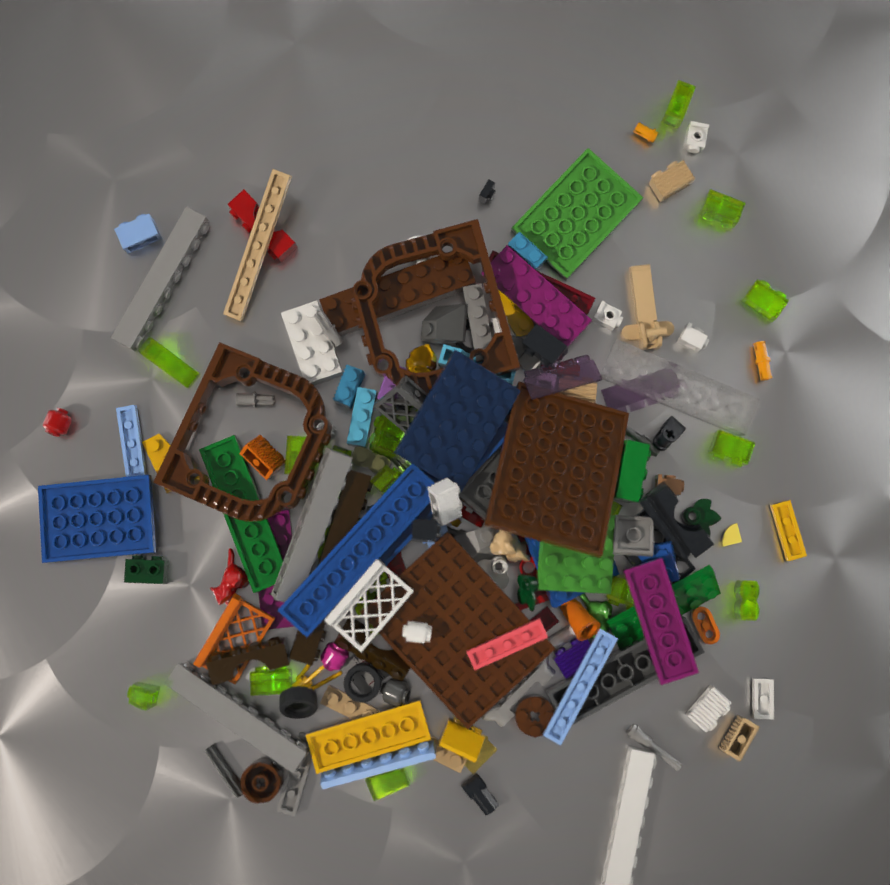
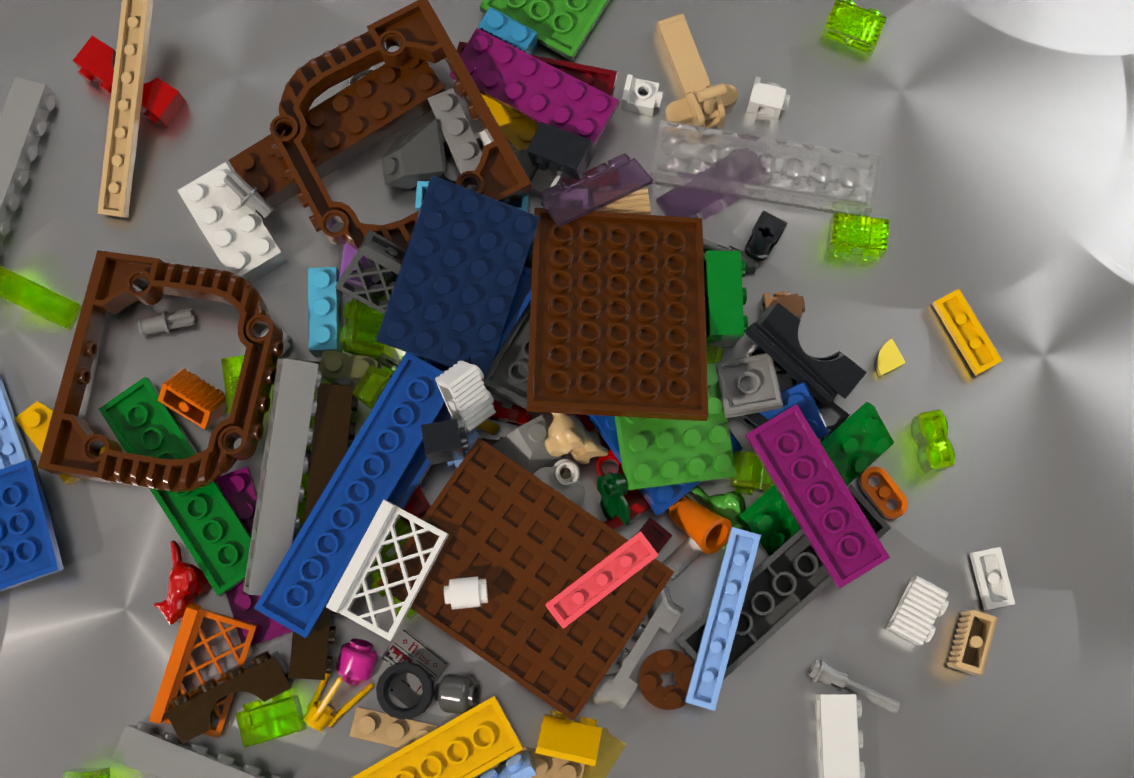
camera: 10 degrees left, 5 degrees down
dark green brick [124,555,169,584] -> none
black tyre [279,686,317,719] -> none
dark azure brick [333,365,365,409] -> none
dark brown arch [334,618,410,681] -> none
yellow hair [405,344,437,373] -> none
dark purple brick [552,638,591,679] -> none
dark green plate [682,499,721,536] -> none
light orange pin [753,341,773,381] -> none

